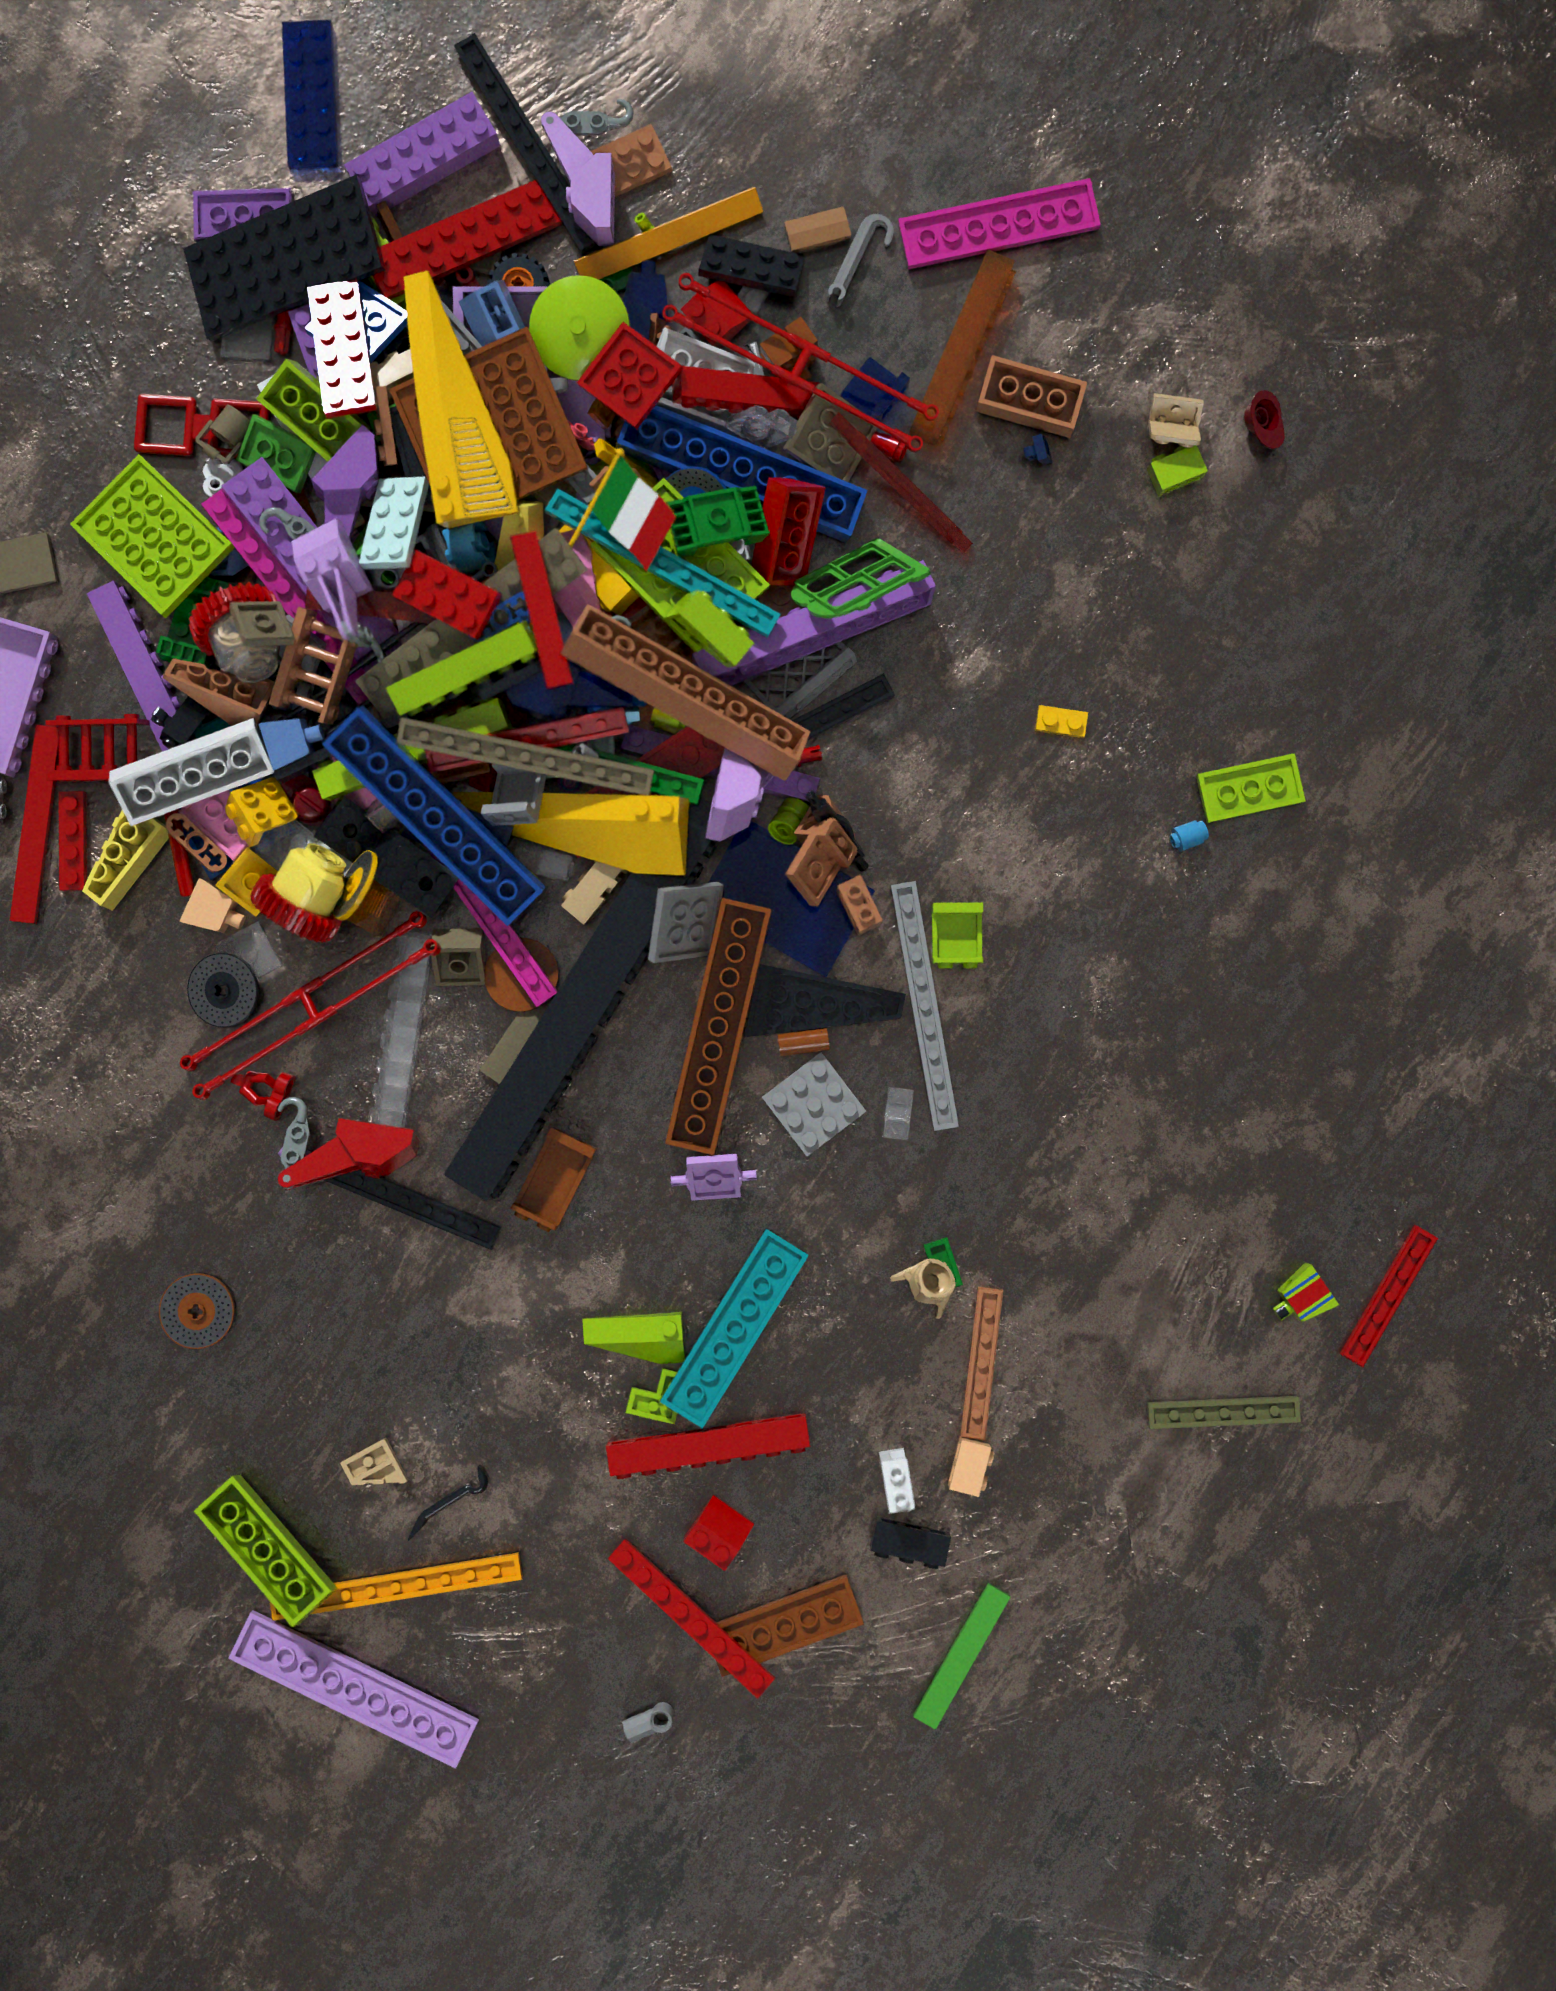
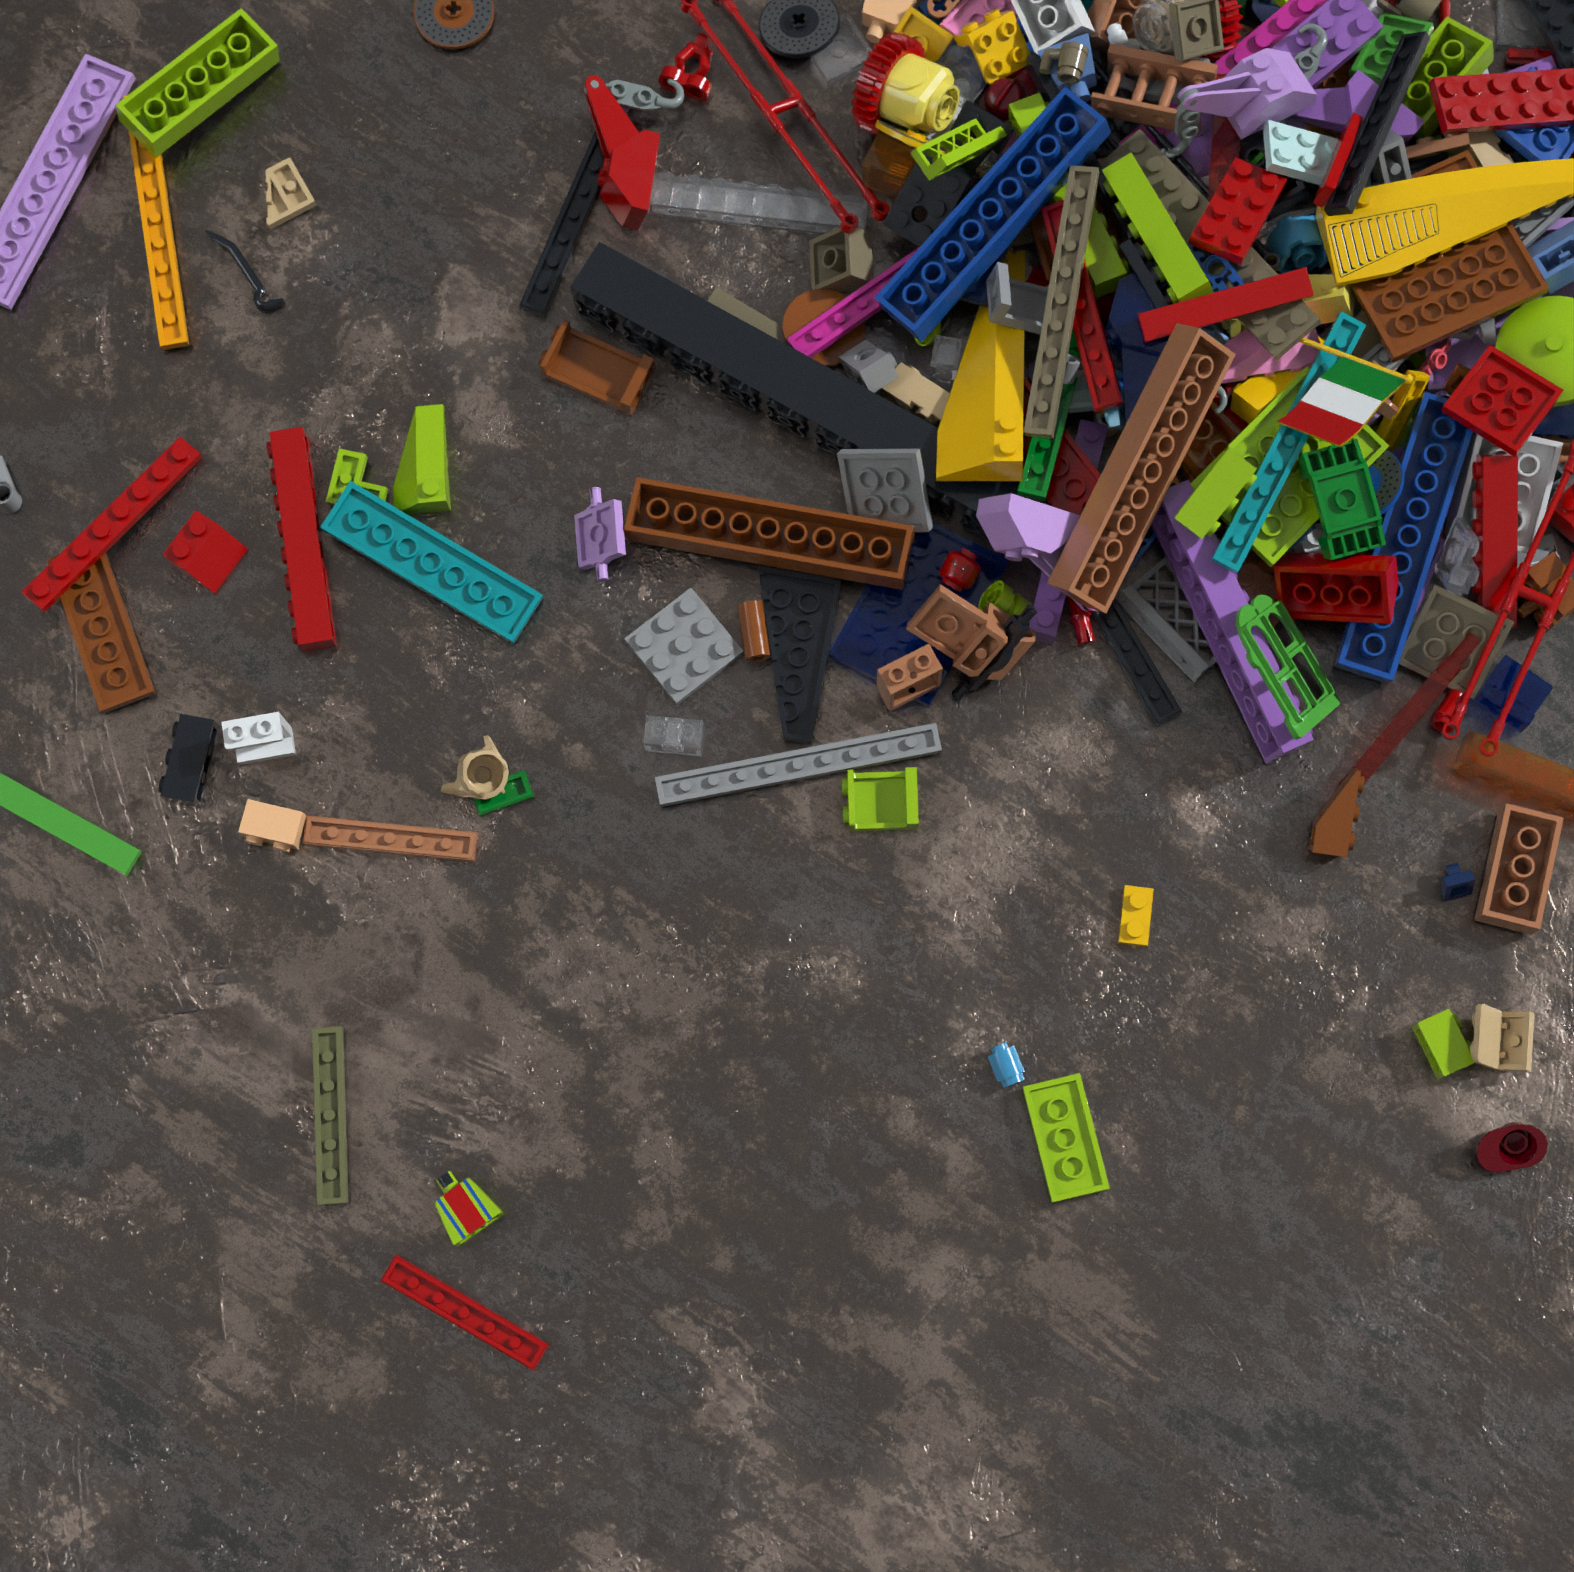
camera: 90 degrees right, 10 degrees down
none -> light grey brick [838,340,899,392]
none -> lime fence [911,118,1007,181]
none -> red head [939,548,981,592]
none -> dark tan piece [1039,42,1089,84]
none -> white arm [1107,23,1140,49]
none -> dark orange slope [1309,768,1364,857]
none -> red tile [1313,113,1363,208]
none -> black tile [1324,31,1430,216]
none -> light grey slope [1372,129,1412,185]

